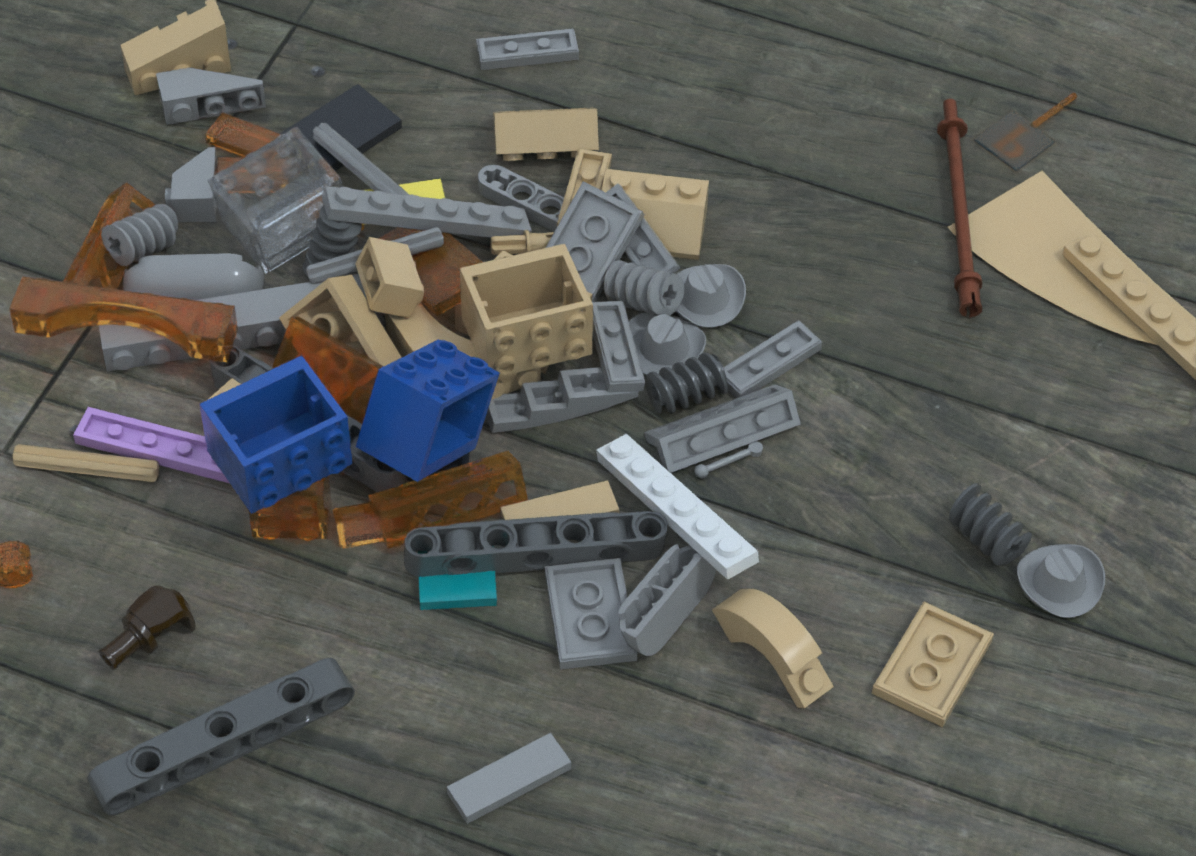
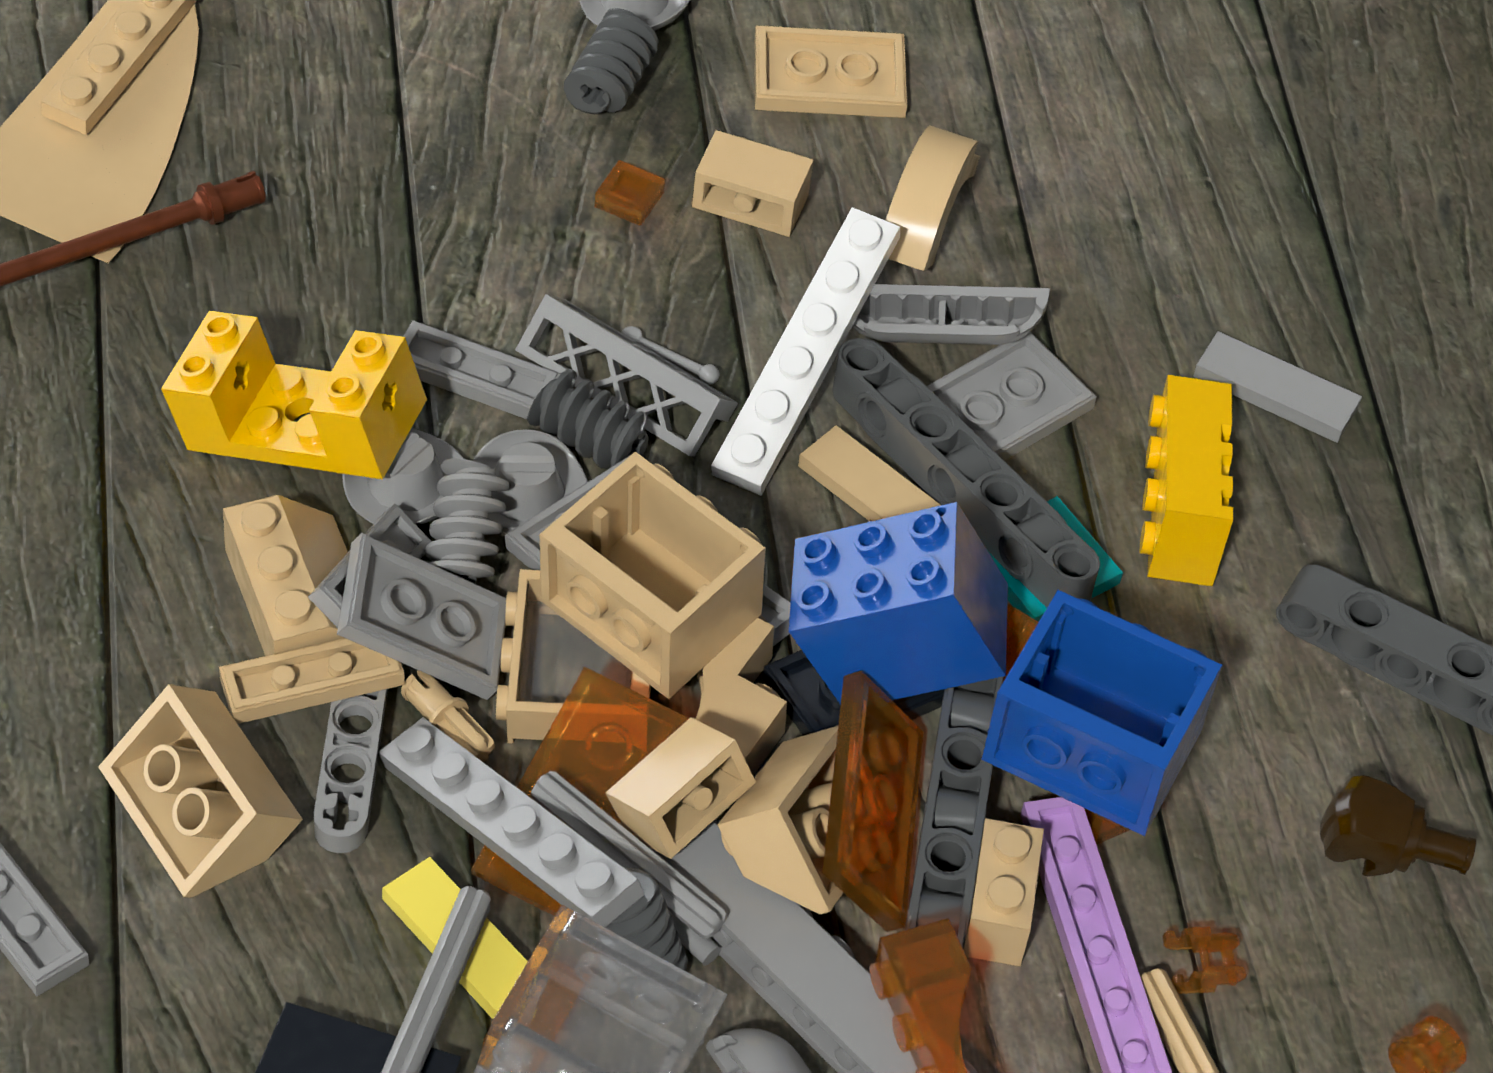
camera: 125 degrees left, 0 degrees up
none -> yellow plate [161,311,427,480]
none -> clear orange tile [595,160,665,226]
none -> tan brick [692,130,814,237]
none -> yellow wedge [1139,375,1233,587]
none -> clear orange piece [1162,927,1247,994]

